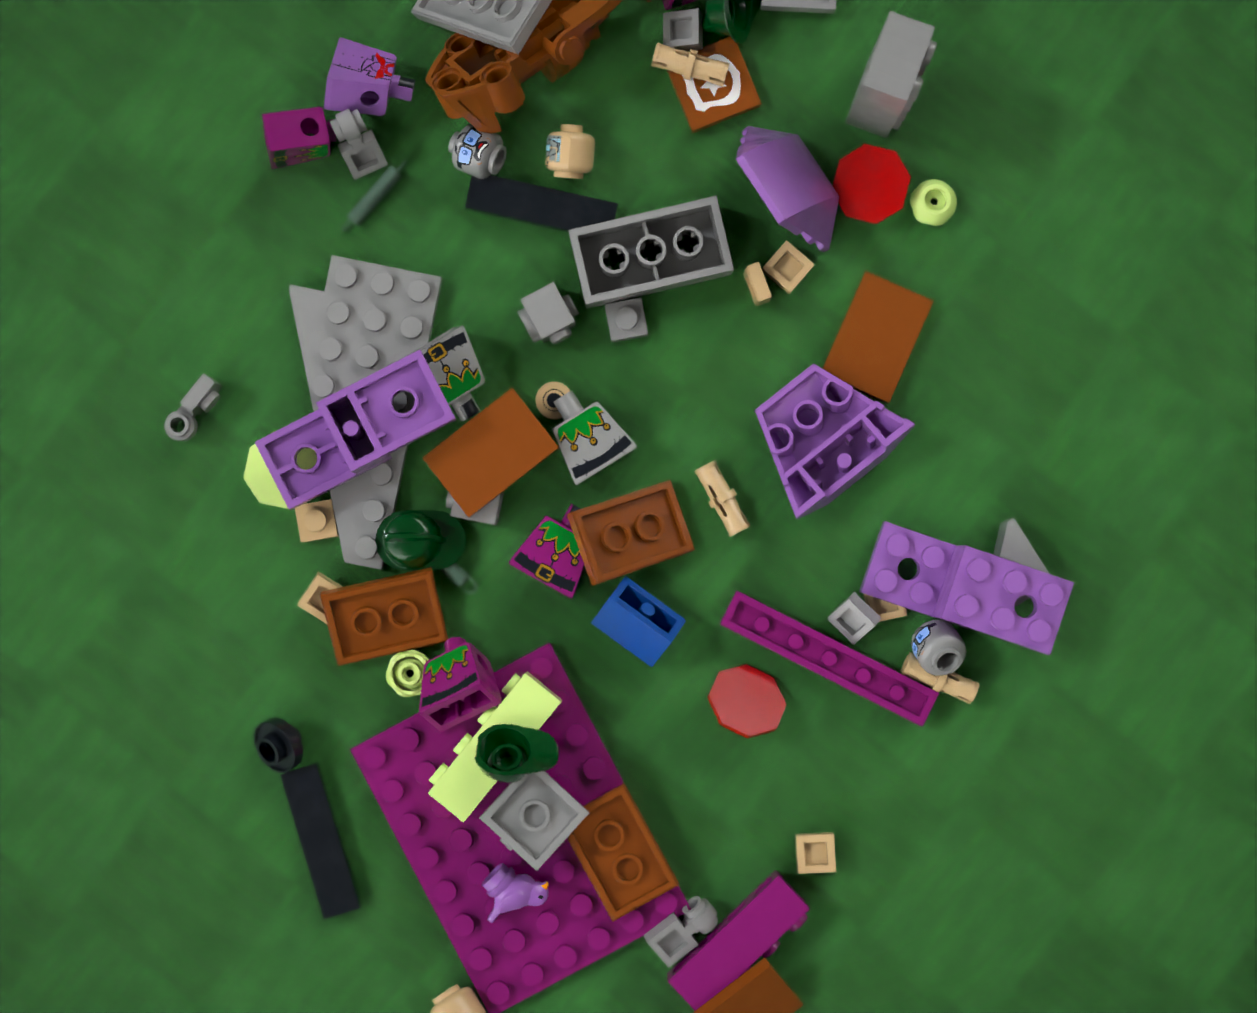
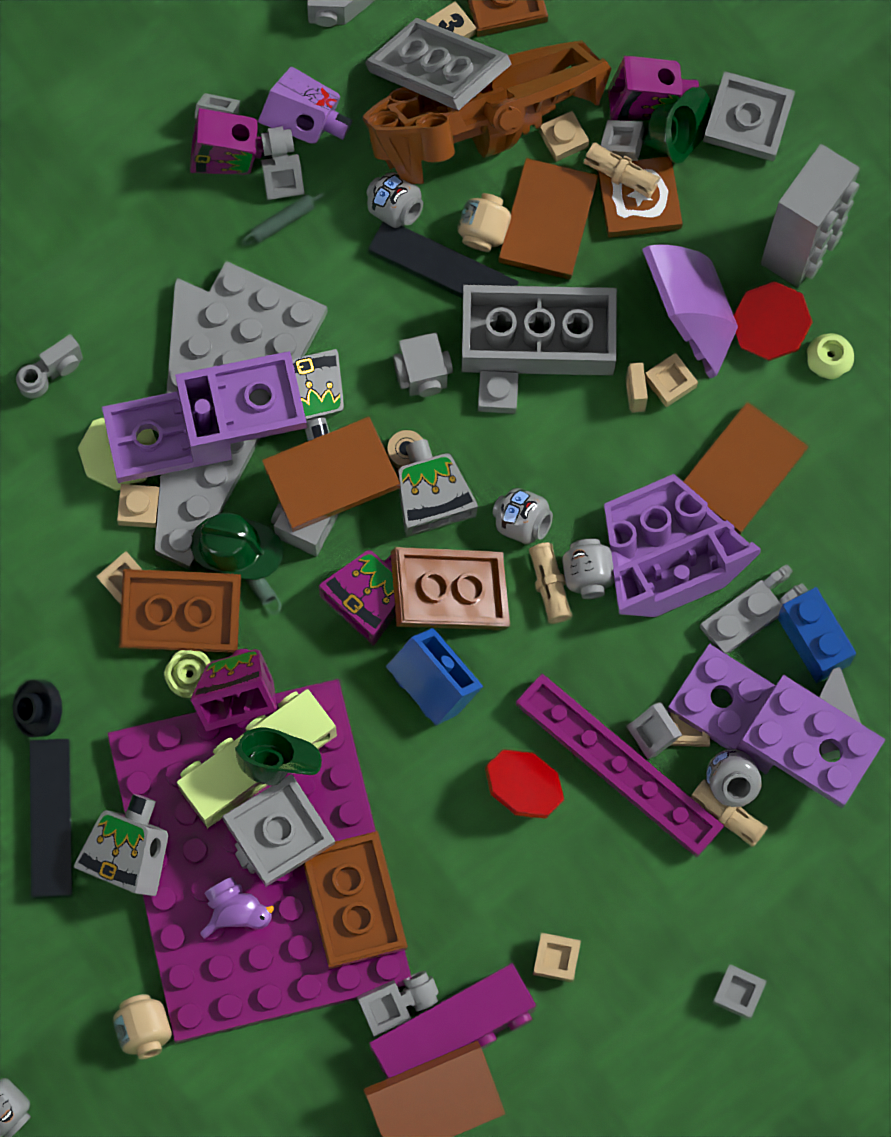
camera: 10 degrees right, 15 degrees down
none -> light grey torso [74,794,168,896]
none -> light grey plate [195,93,240,119]
none -> light grey head [493,488,553,544]
none -> dark orange tile [499,158,598,280]
none -> tan plate [539,111,589,162]
none -> light grey head [562,539,615,599]
none -> light grey hinge [700,565,808,655]
none -> light grey plate [712,964,767,1020]
none -> blue brick [777,587,857,684]

